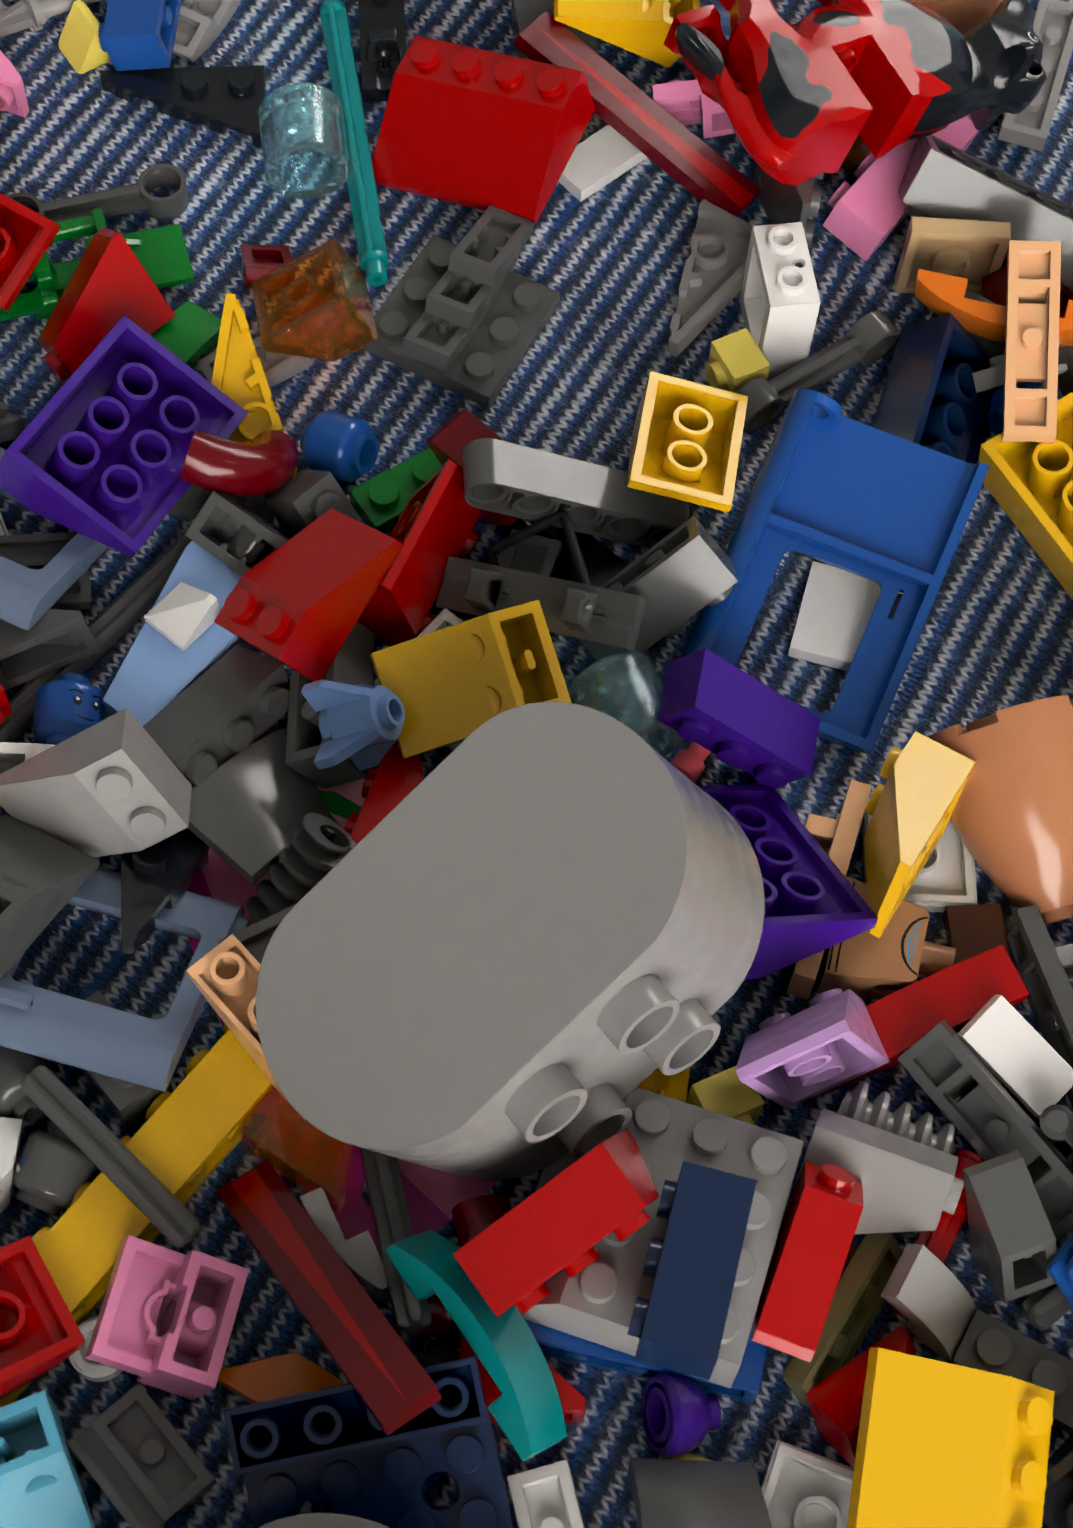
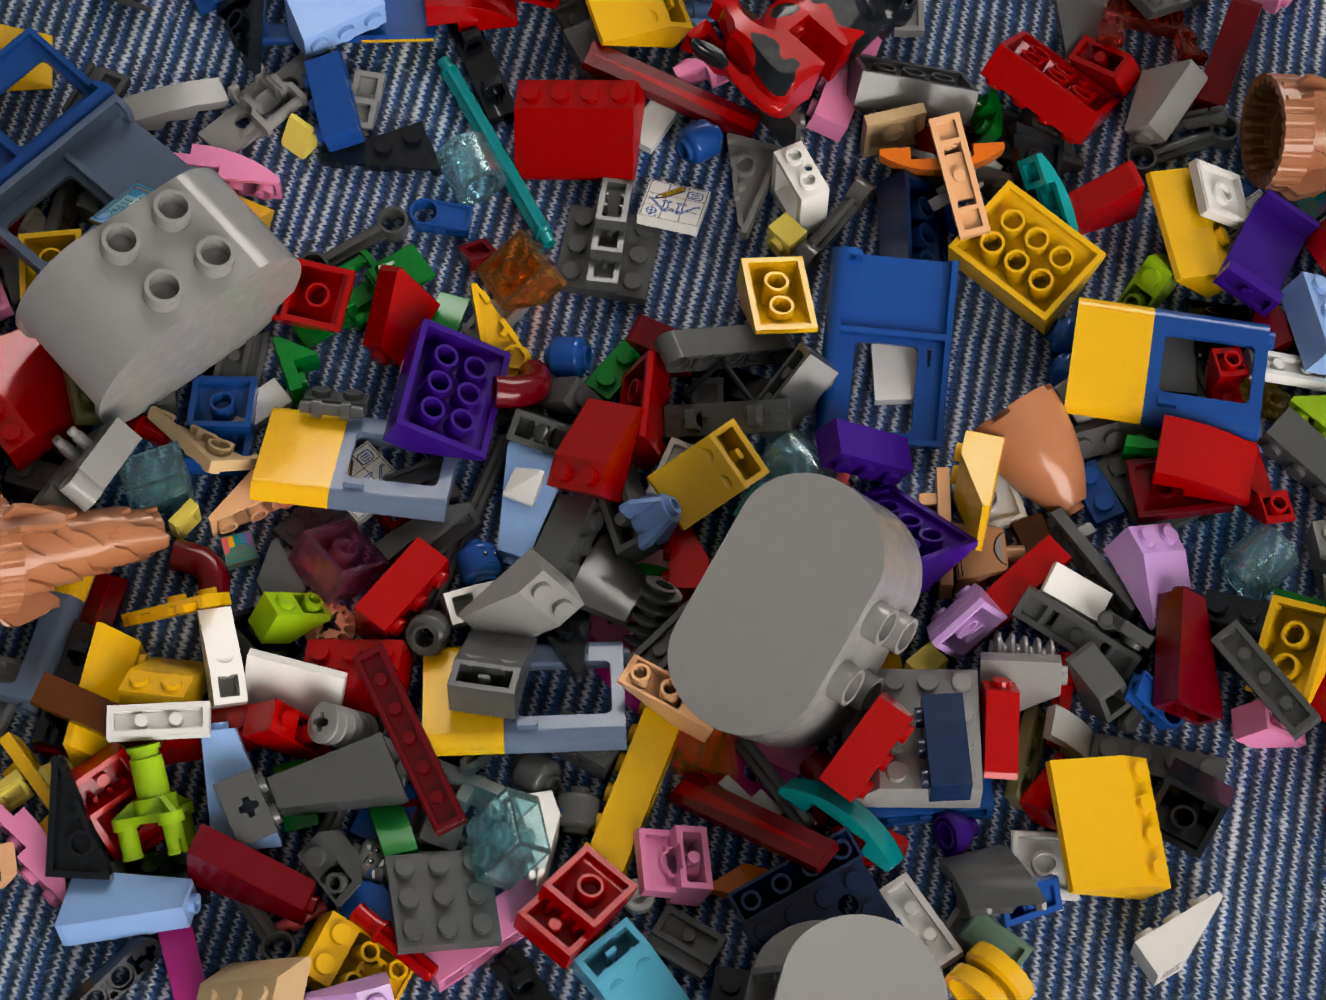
camera: 15 degrees left, 0 degrees up
dark grey axle [21,1065,201,1248] -> none
none -> blue piece [409,198,474,239]
none -> white tile [636,179,711,236]
none -> blue head [676,119,723,164]

